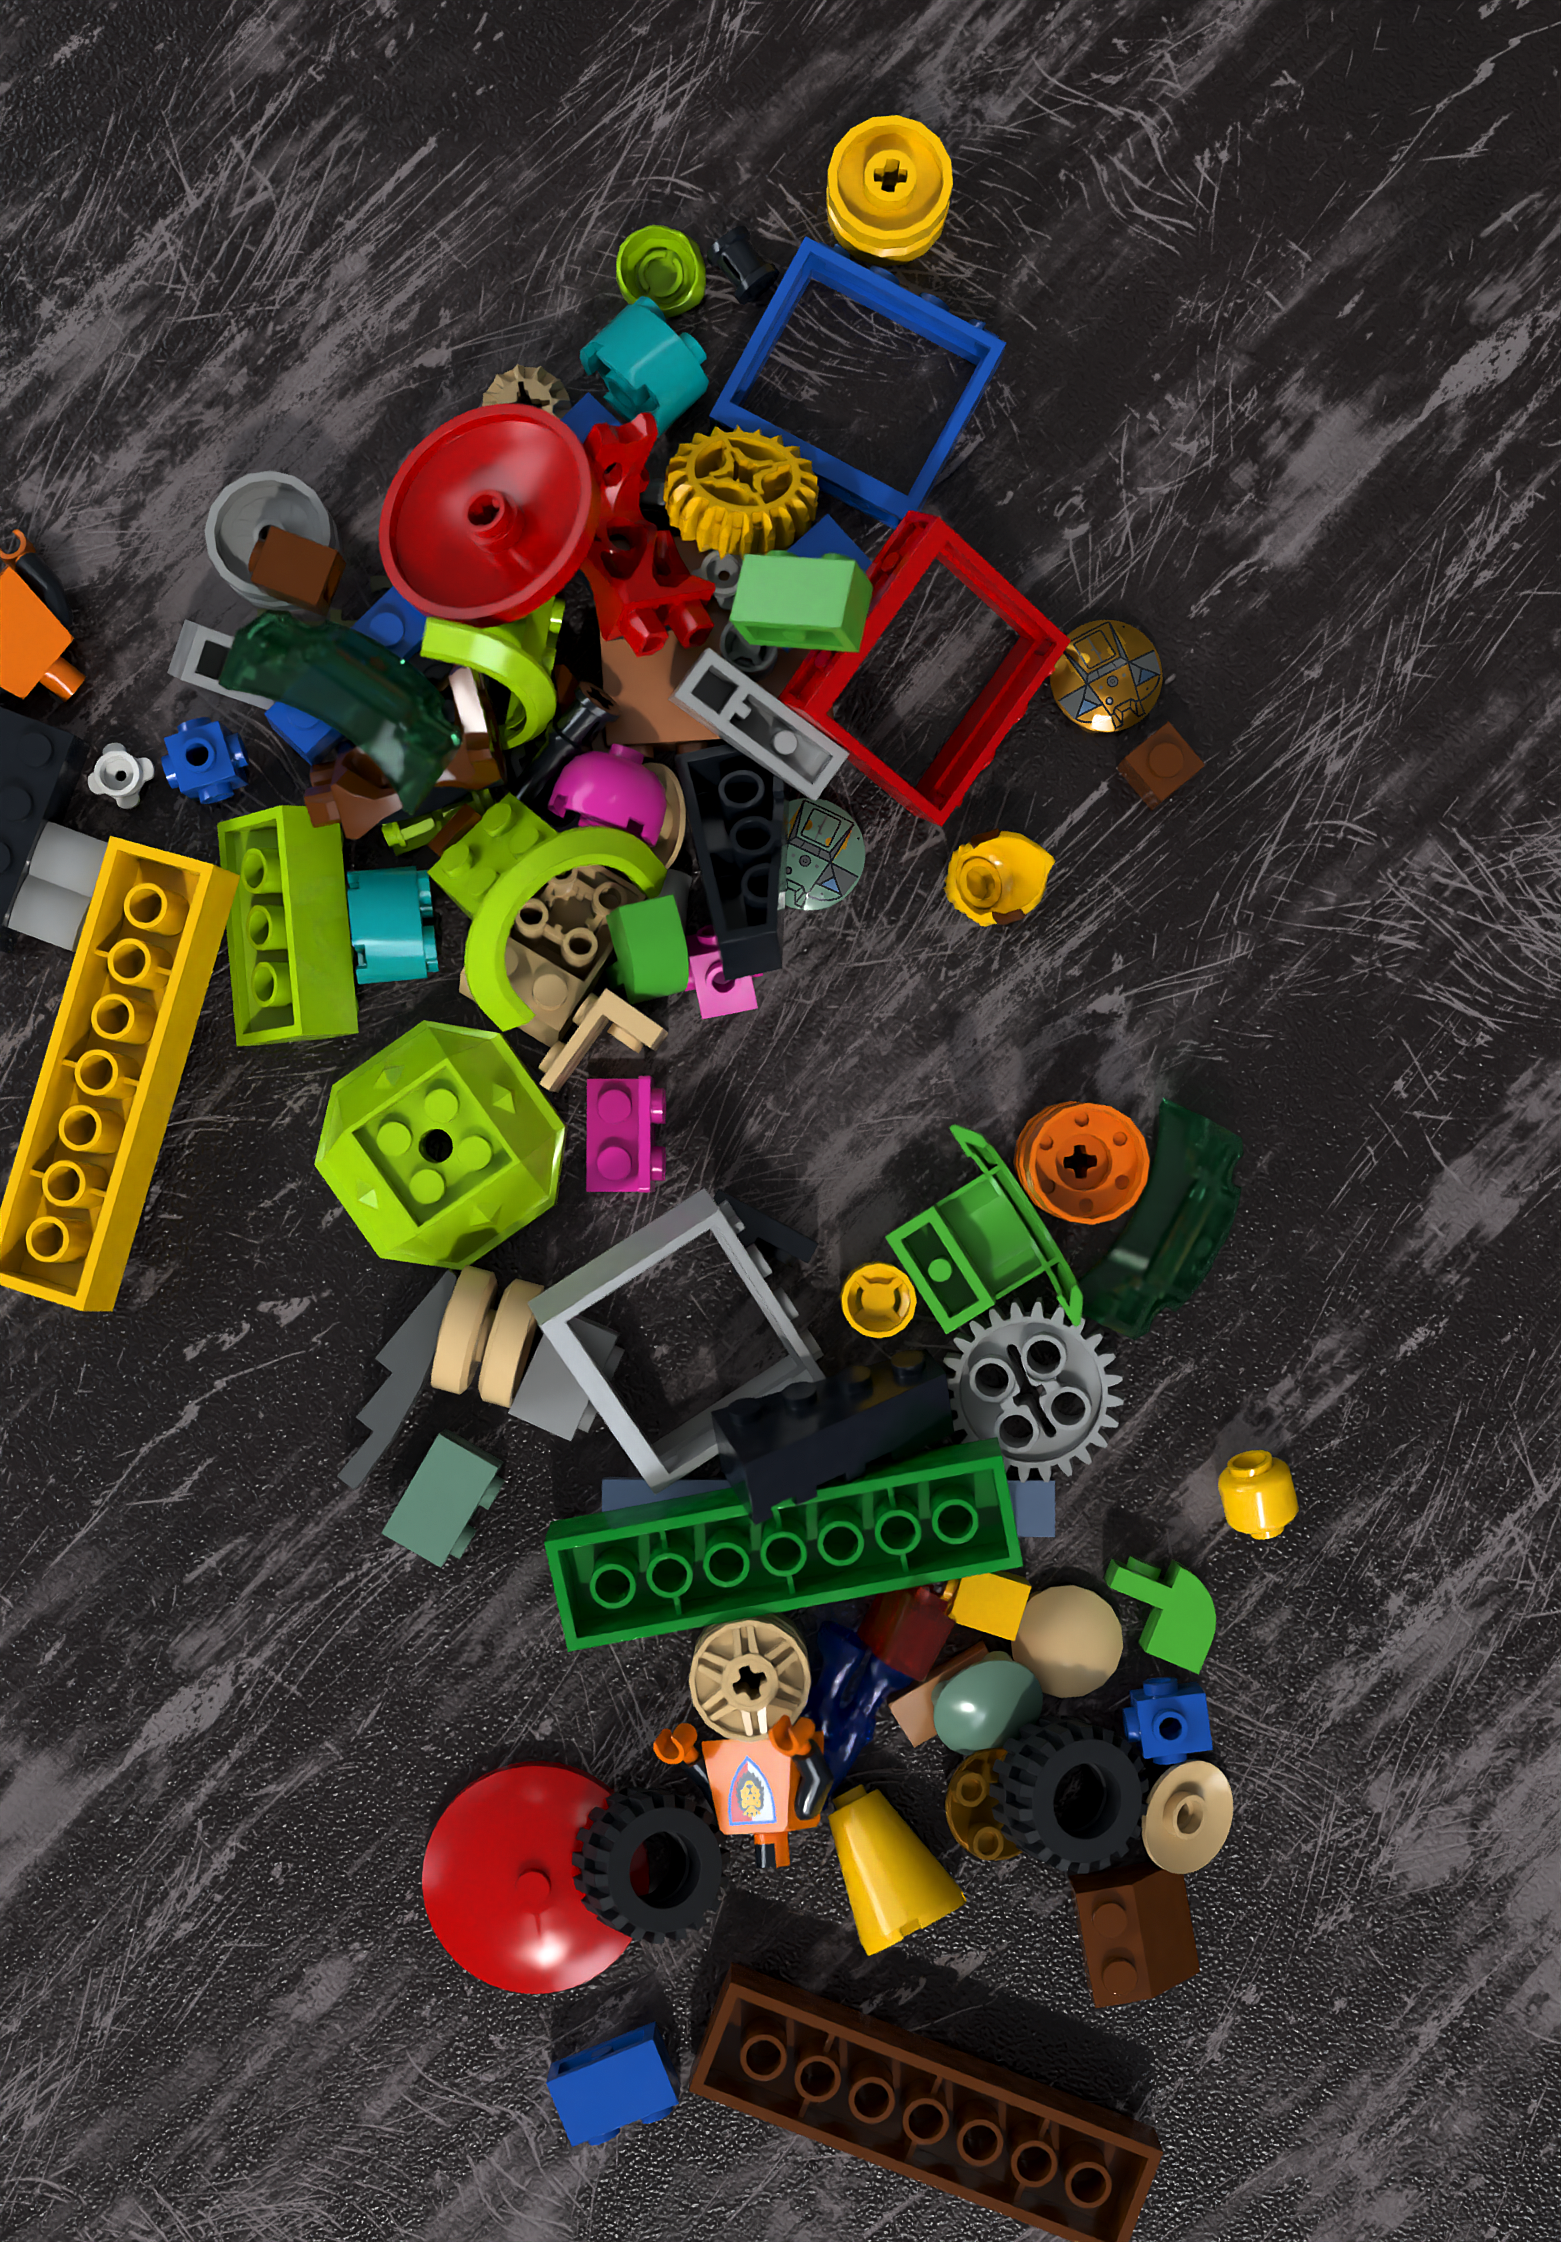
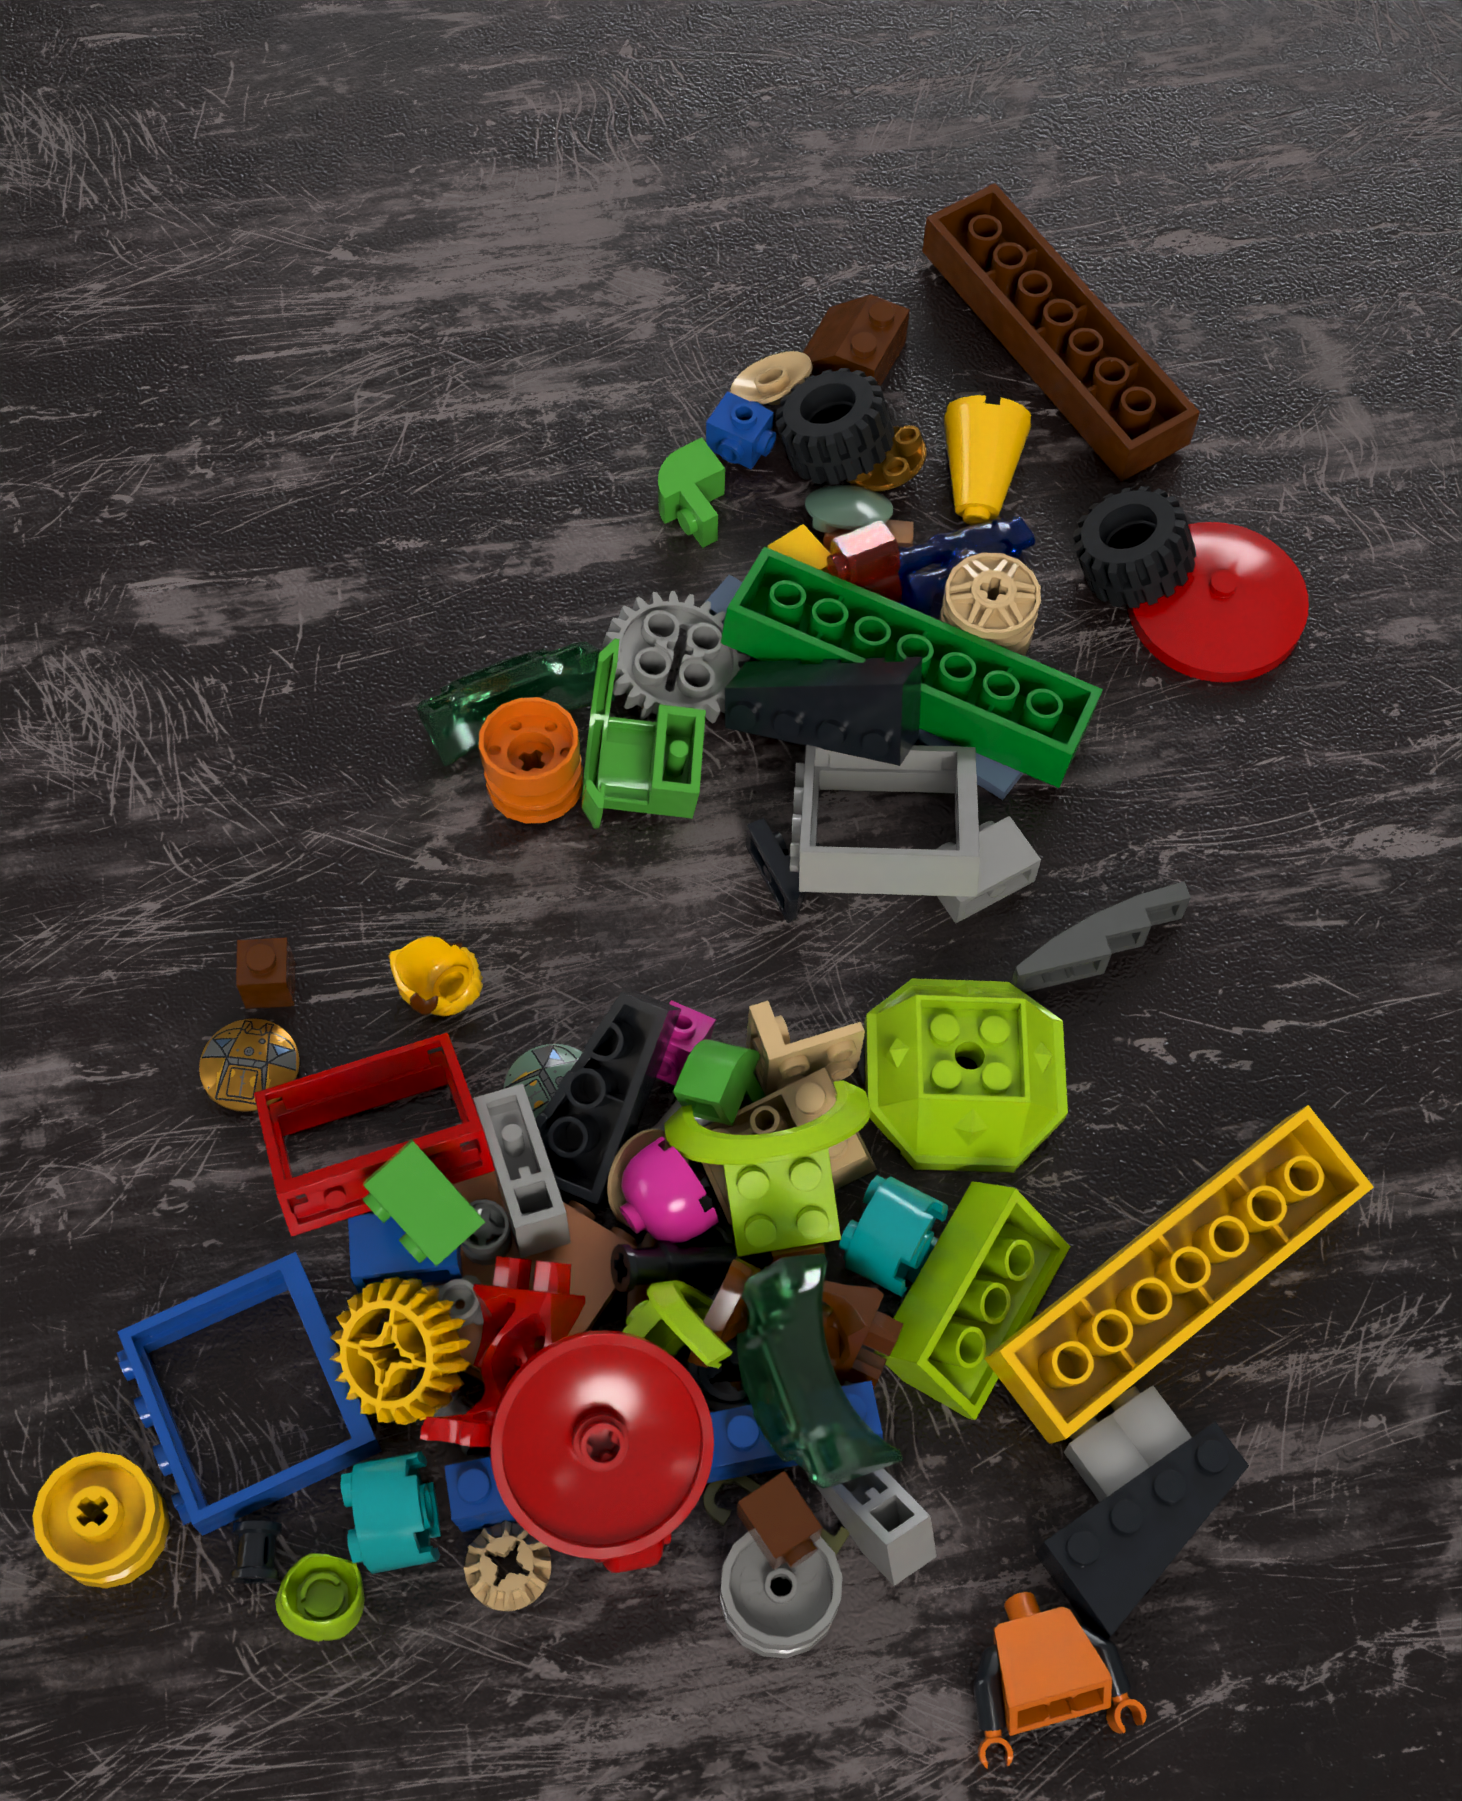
camera: 140 degrees left, 25 degrees down
white plate [88,743,155,809] -> none
blue brick [161,717,249,804] -> none
sand green brick [381,1428,506,1568] -> none
tan wheel [431,1265,544,1408] -> none
blue brick [546,2021,681,2147] -> none
dark pink bracket [586,1076,666,1193] -> none
orange torso [653,1715,834,1868] -> none
yellow wheel [840,1260,917,1338] -> none
tan dish [1011,1585,1123,1698] -> none
yellow head [1218,1450,1299,1539] -> none

